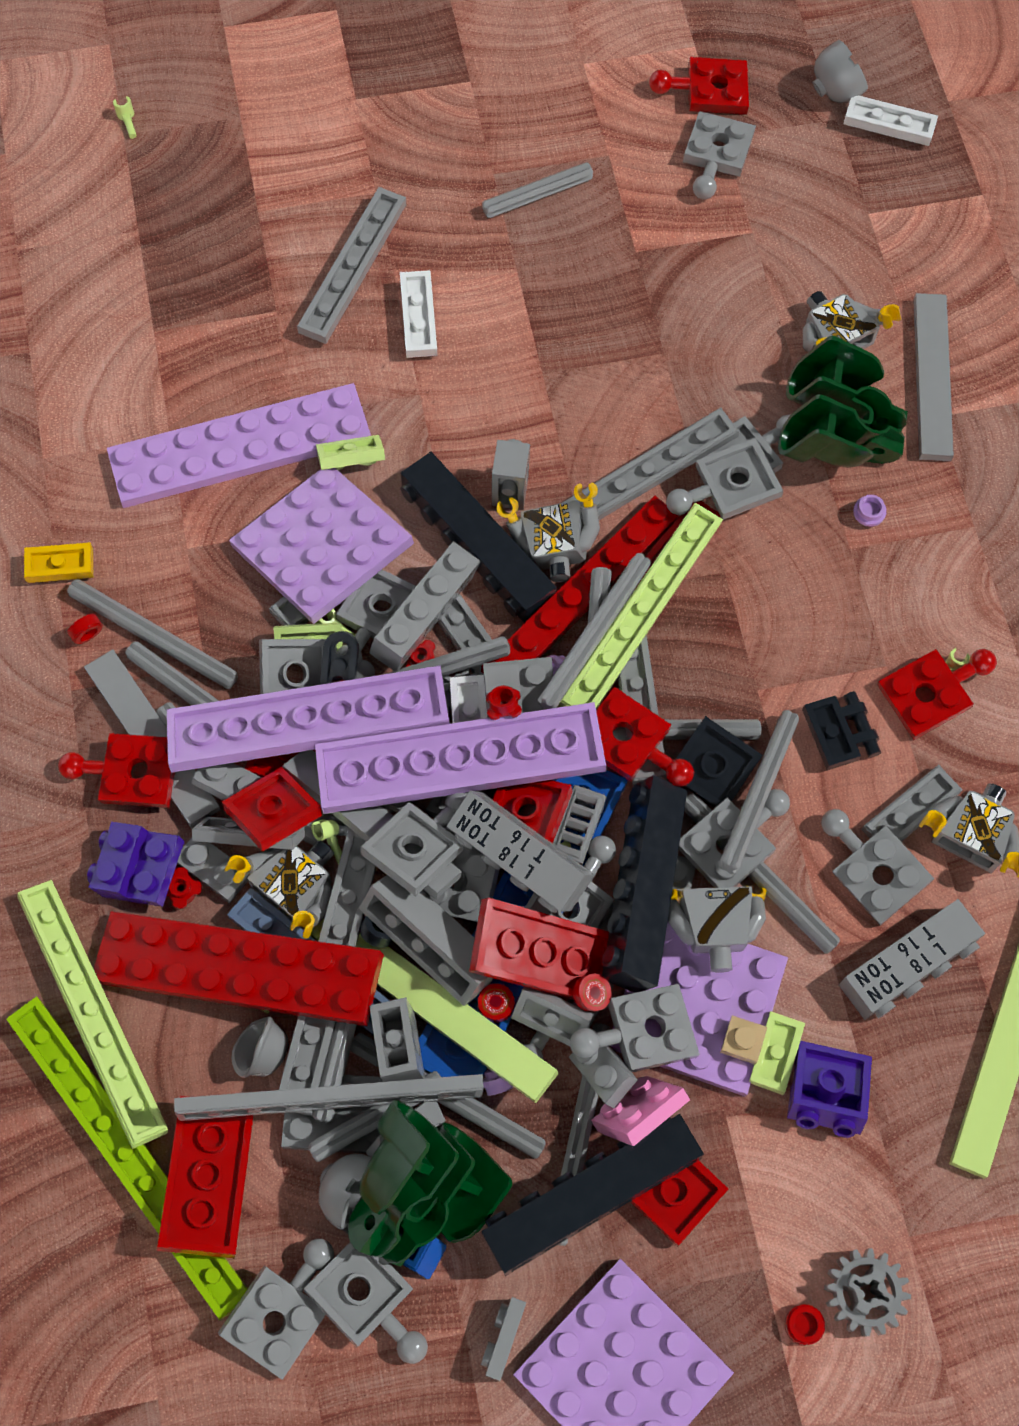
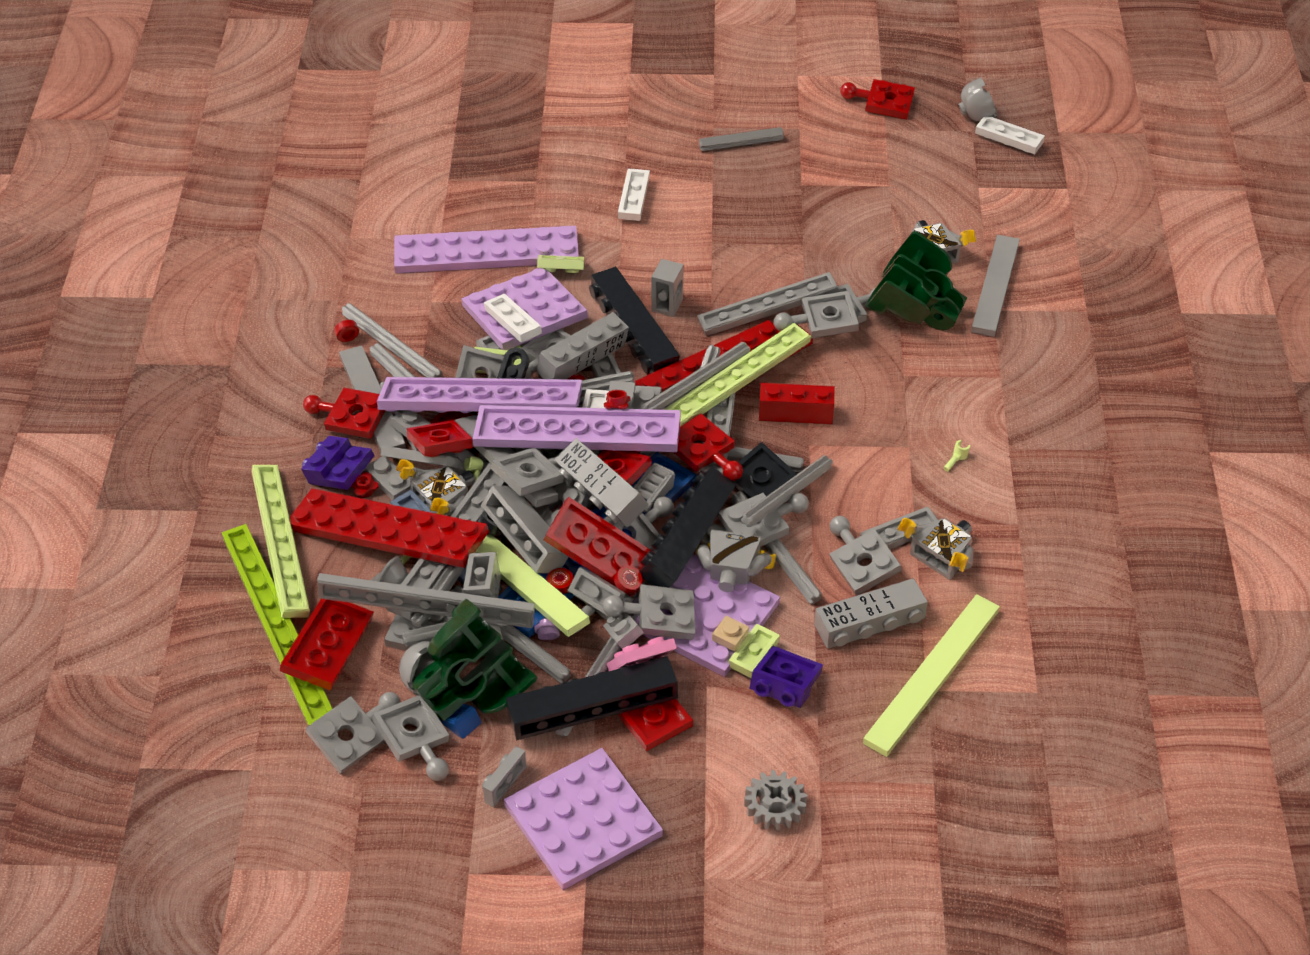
camera: 15 degrees right, 20 degrees down
yellow plate [24,542,94,583] -> none
yellowish green hand [113,96,137,139] -> none
light grey plate [297,187,406,344] -> none
torso [496,483,600,582] -> none
light grey plate [683,111,756,200] -> none
red tile [785,1304,825,1346] -> none
black plate [802,691,881,770] -> none
lavender plate [853,495,886,527] -> none
red plate [877,649,997,740] -> none
none -> white plate [484,294,542,343]
none -> red brick [759,383,835,424]

